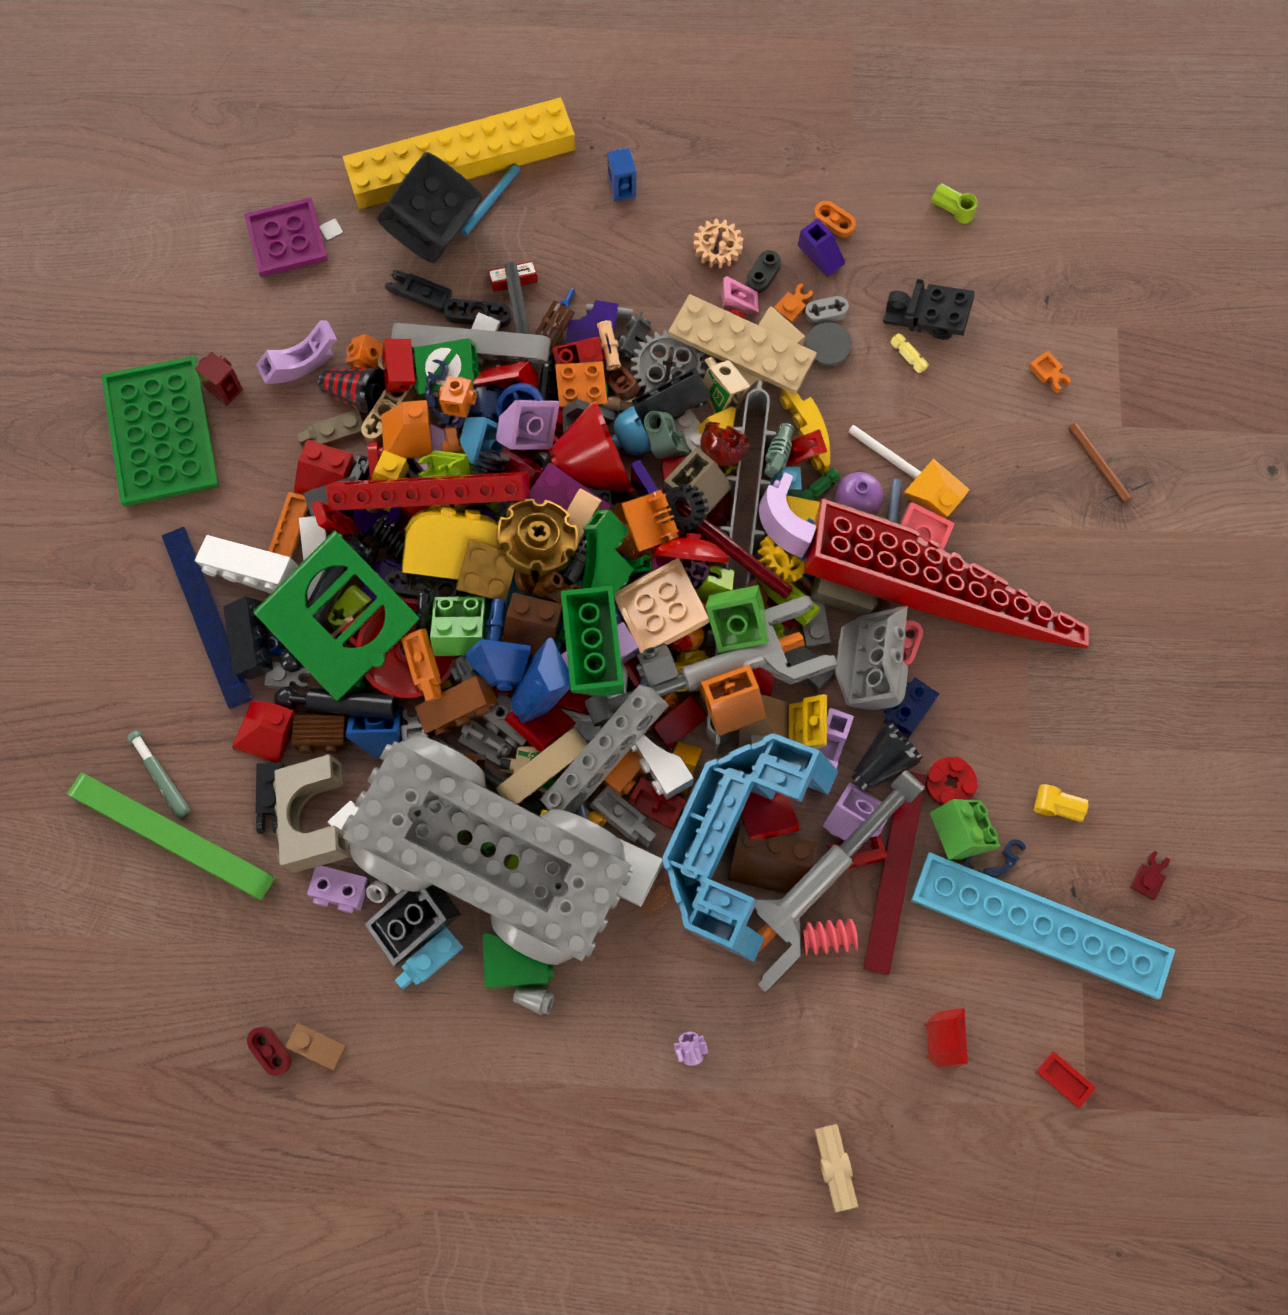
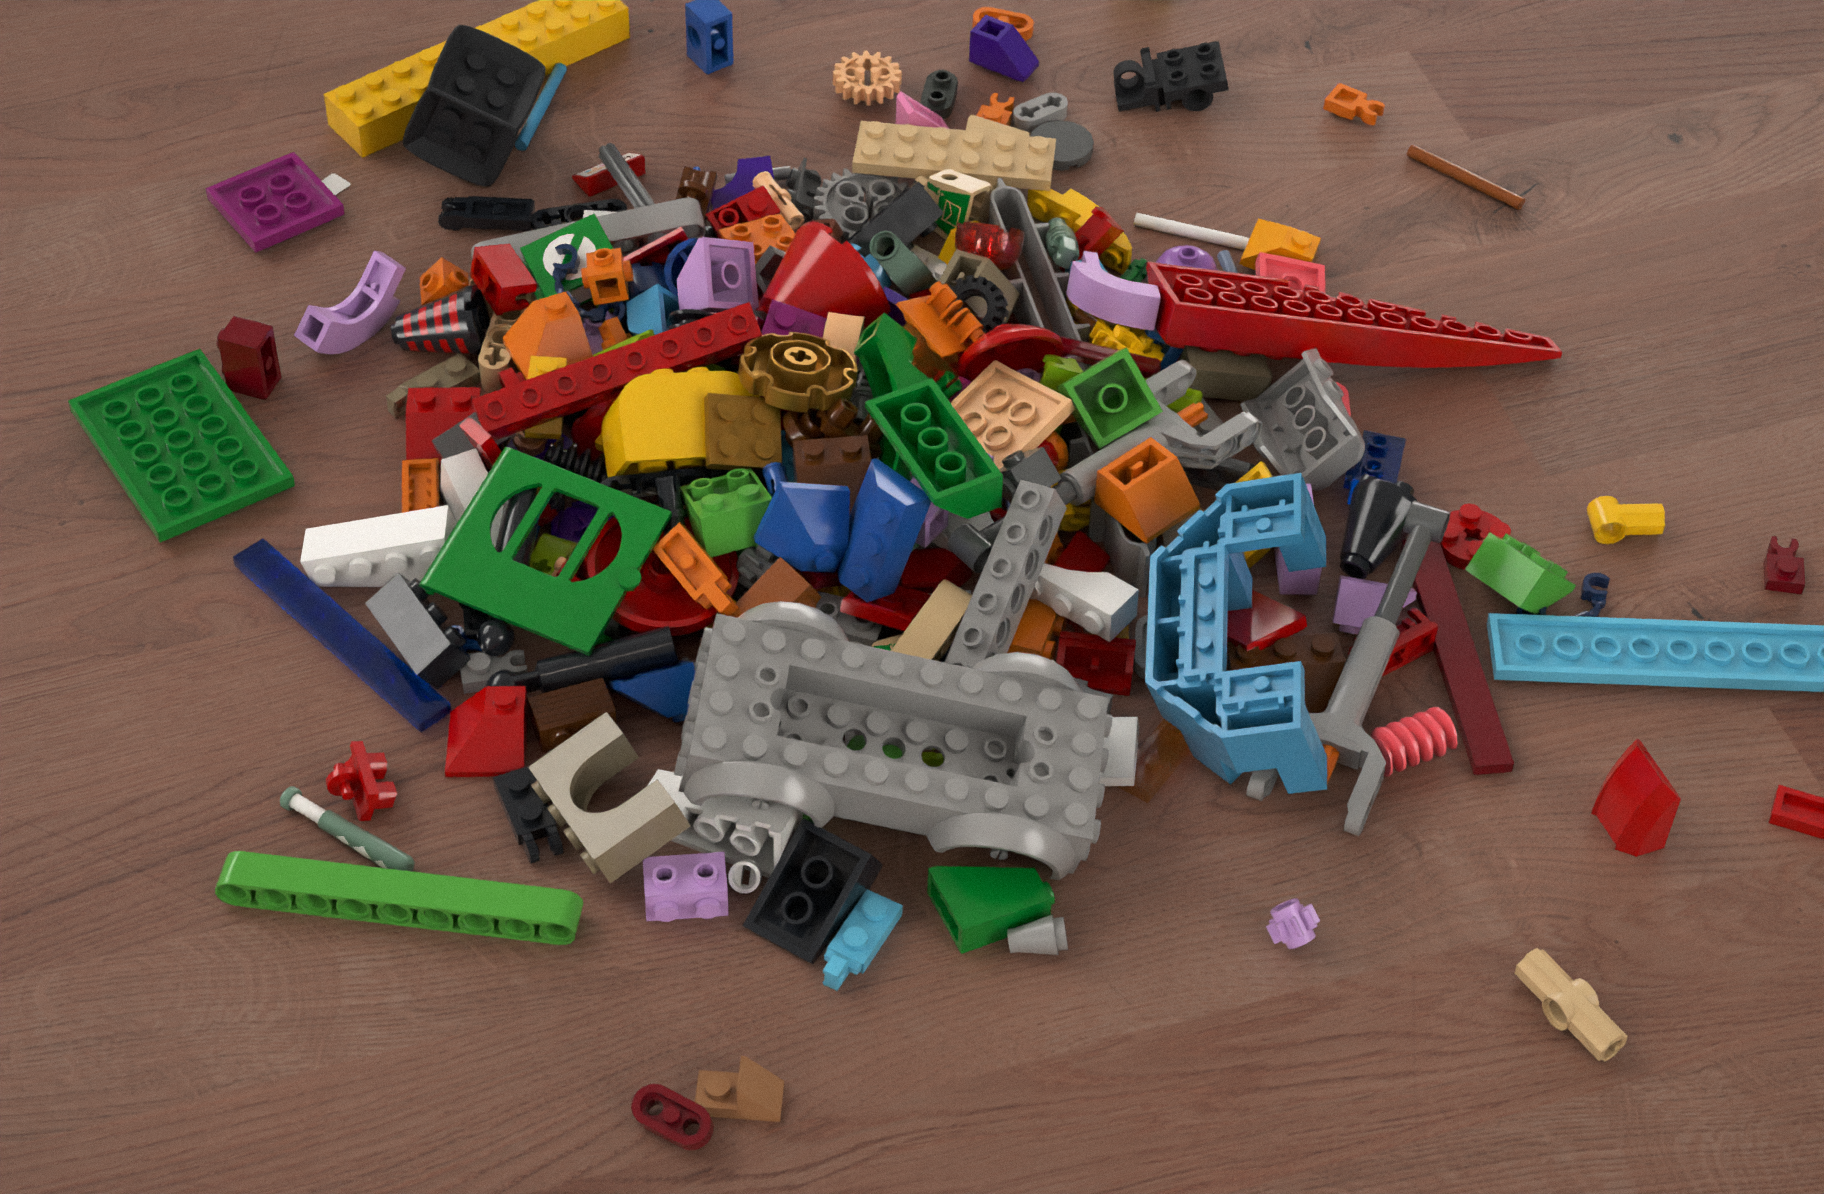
camera: 20 degrees left, 25 degrees down
light yellow axle [891,333,929,373] -> none
none -> red hips [325,741,397,821]

